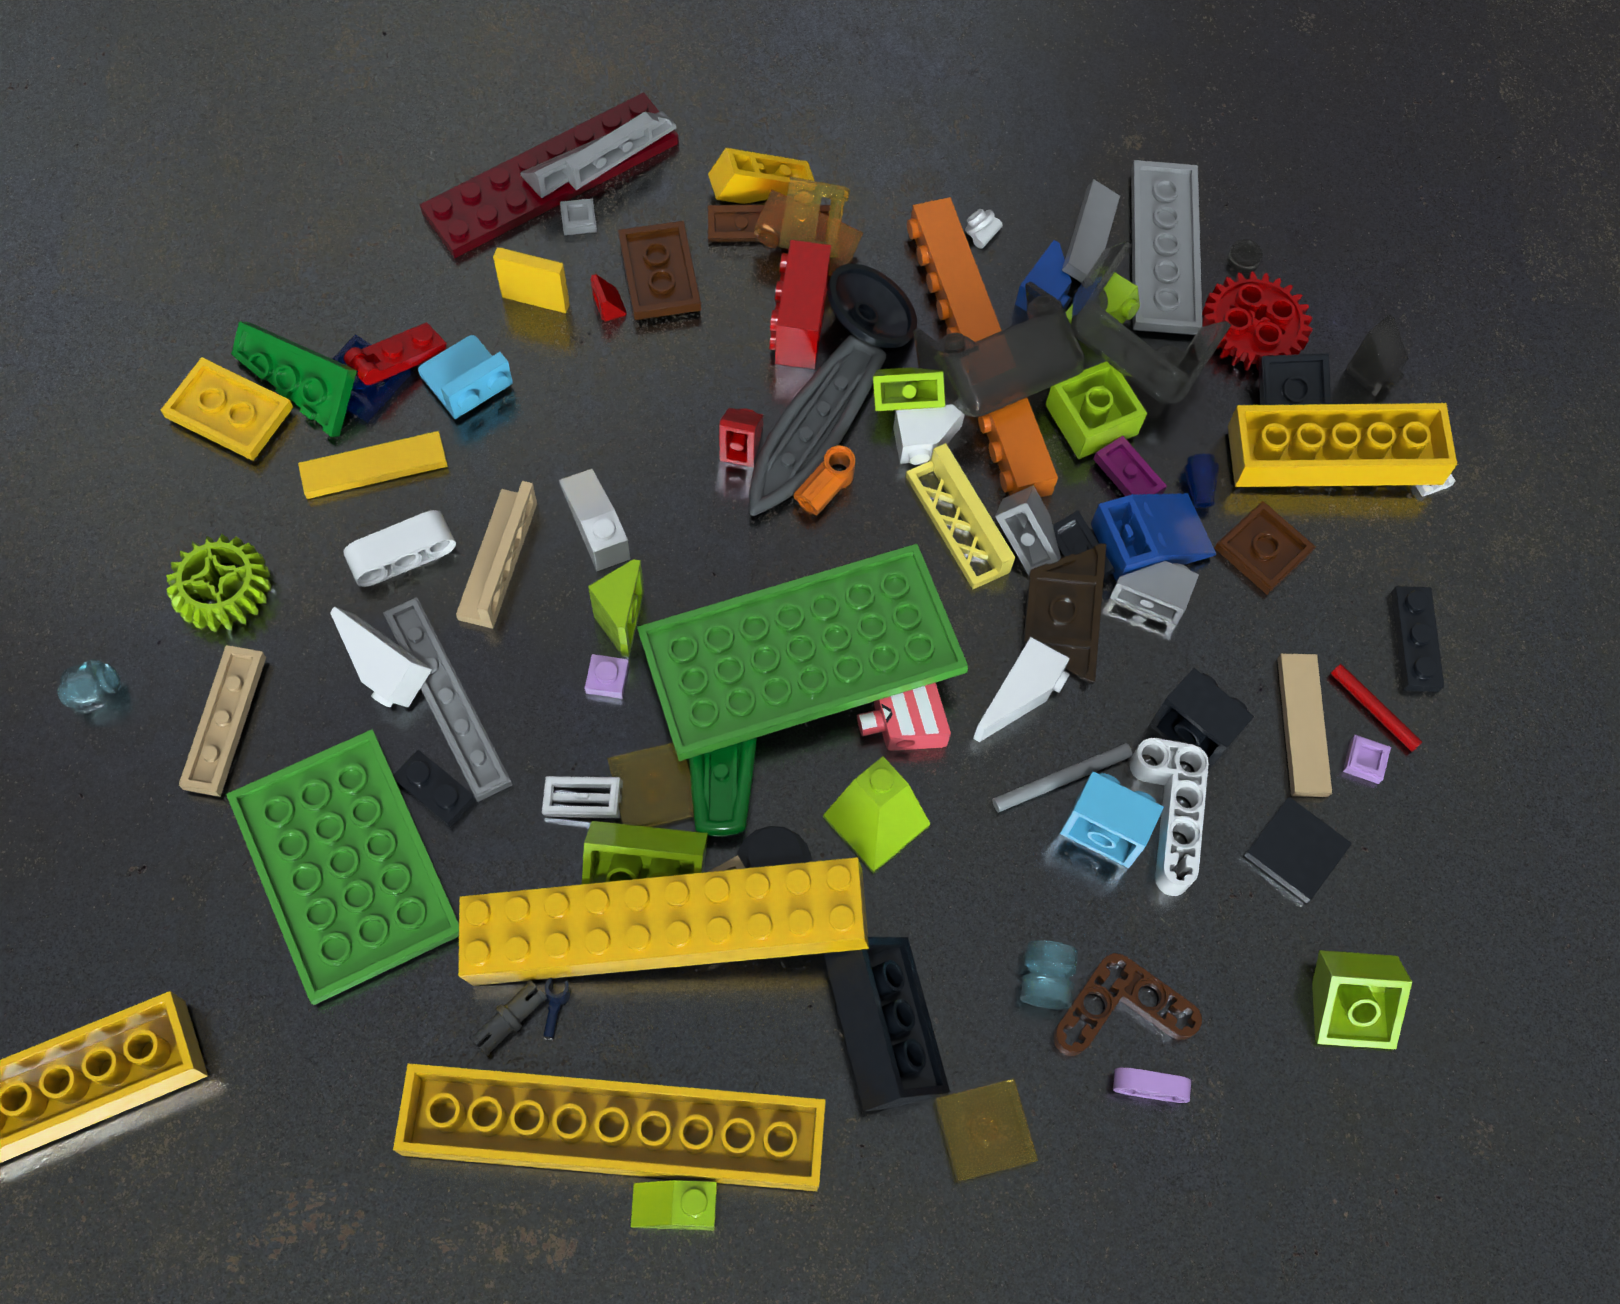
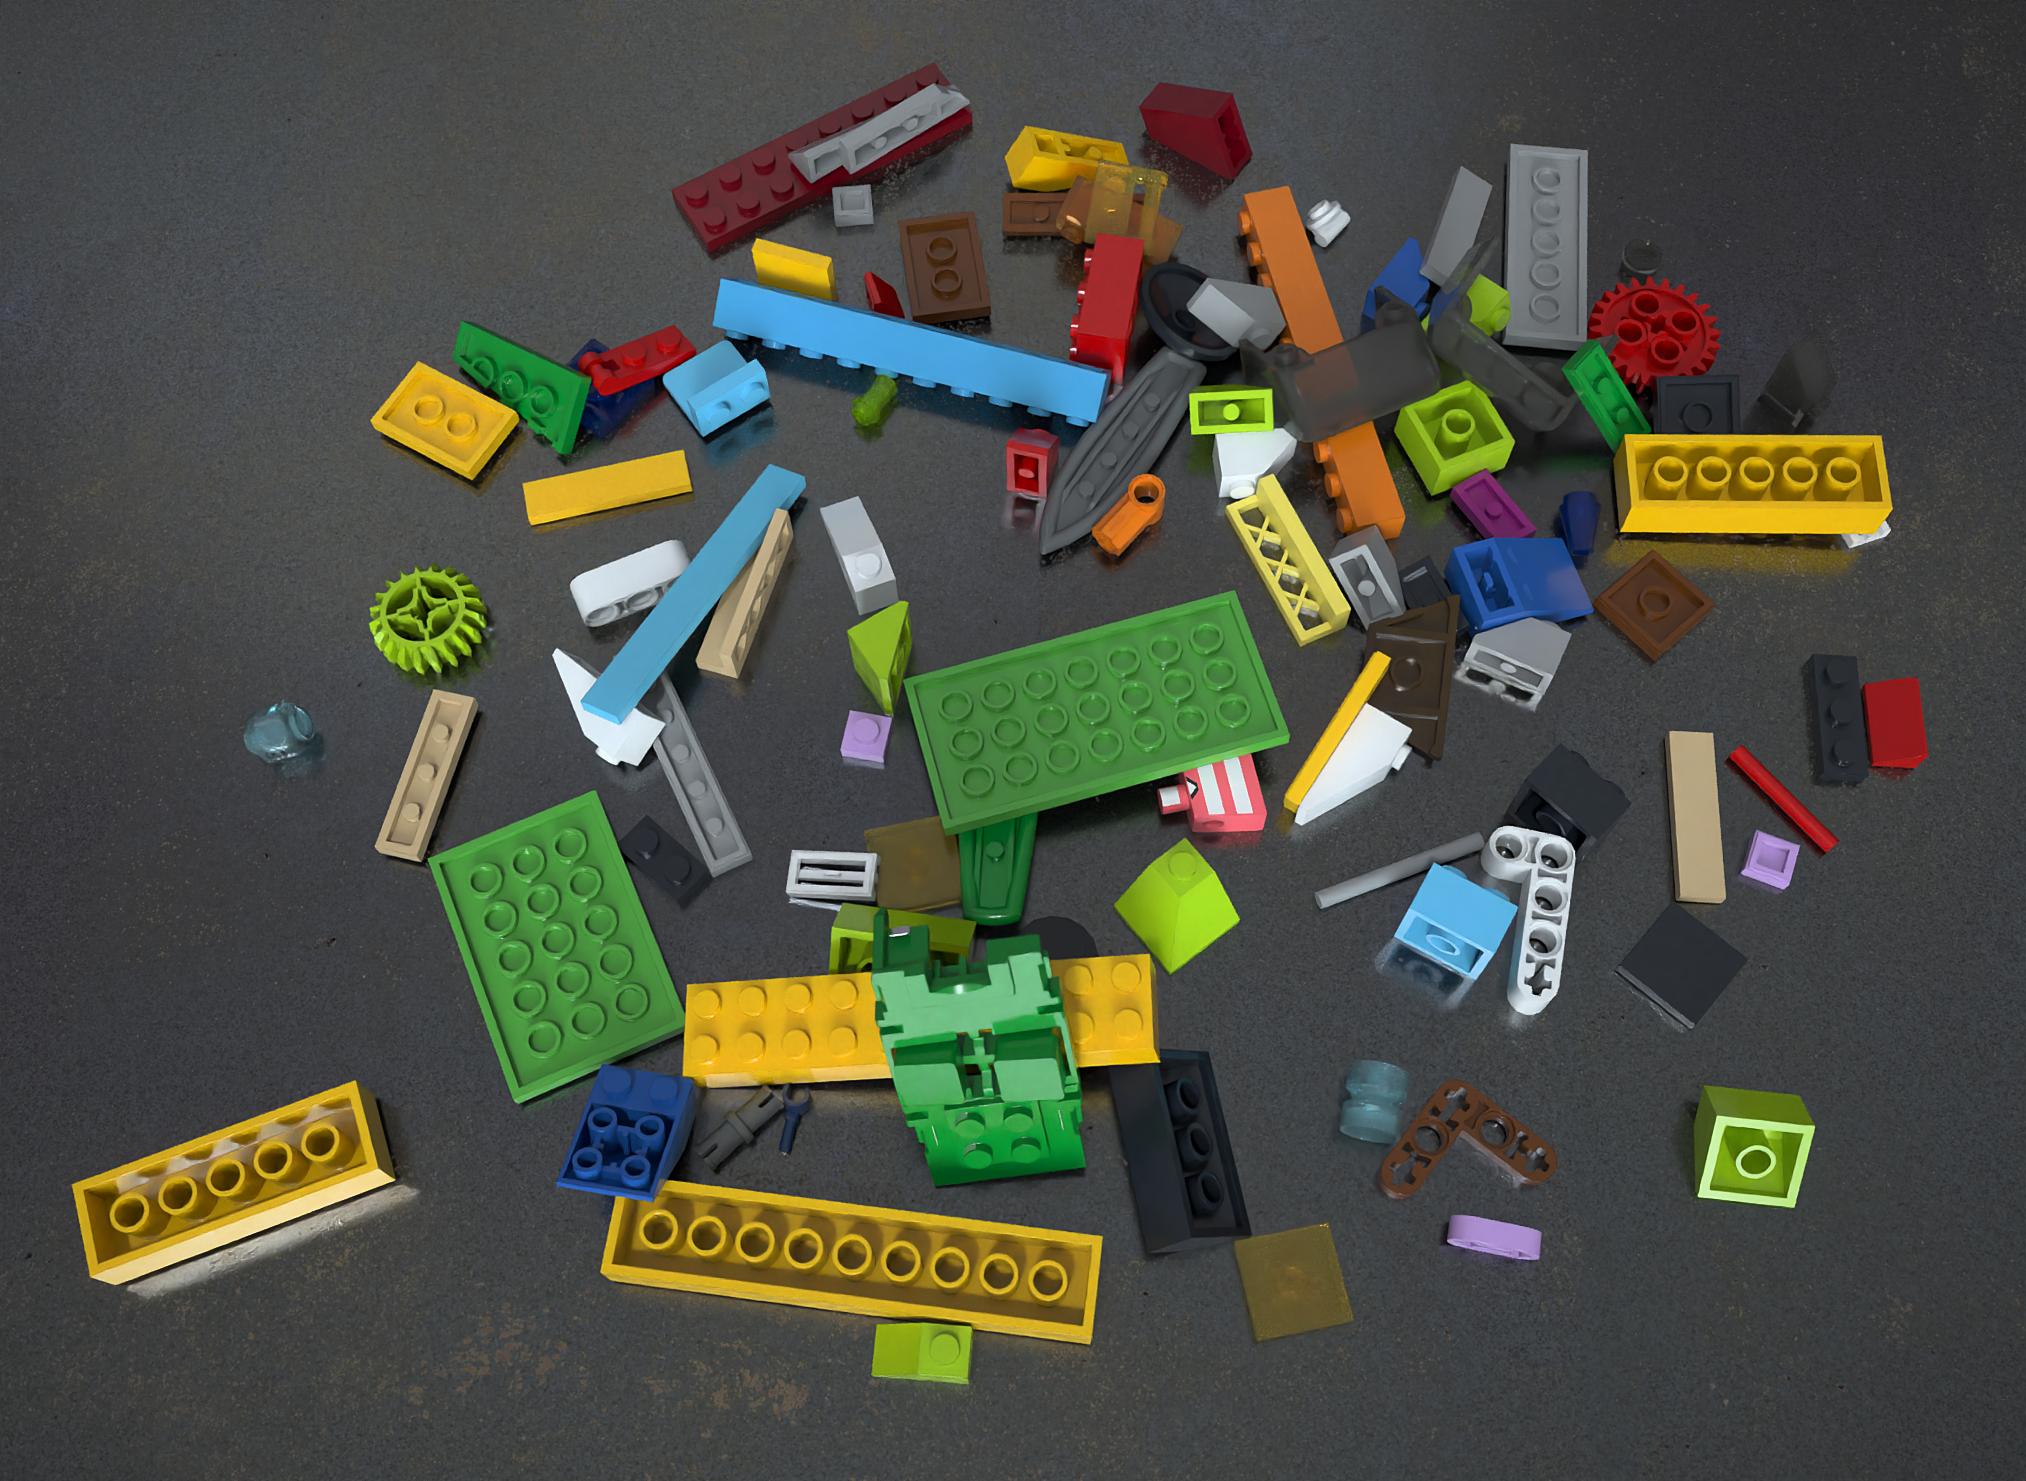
camera: 10 degrees right, 0 degrees up
none -> blue slope [556,1064,697,1202]
none -> medium azure tile [580,464,806,725]
none -> dark azure brick [713,277,1113,427]
none -> clear neon green pin [850,374,898,426]
none -> green piece [871,906,1087,1186]
none -> dark red slope [1139,82,1253,180]
none -> light grey slope [1186,278,1286,351]
none -> yellow tile [1283,651,1391,814]
none -> green tile [1561,339,1652,455]
none -> red slope [1862,677,1928,768]

